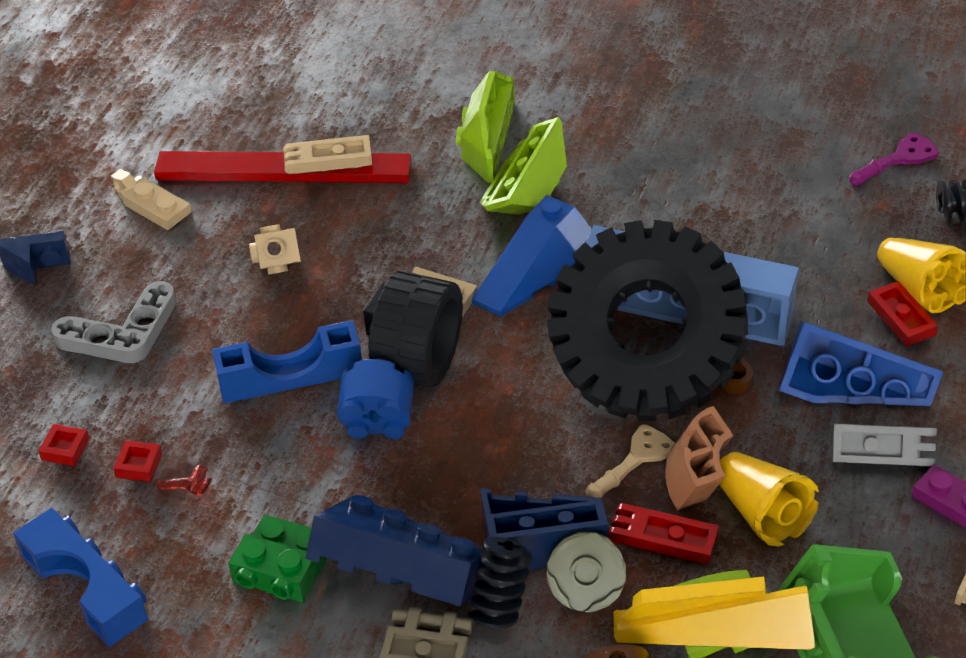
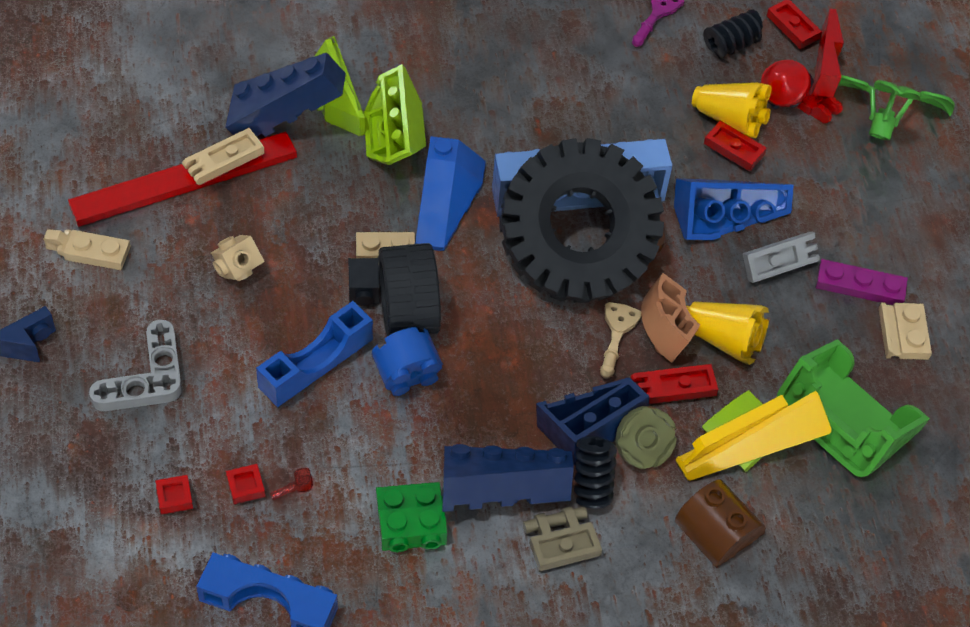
camera: 35 degrees left, 10 degrees up
none -> dark blue wedge [225,52,346,137]

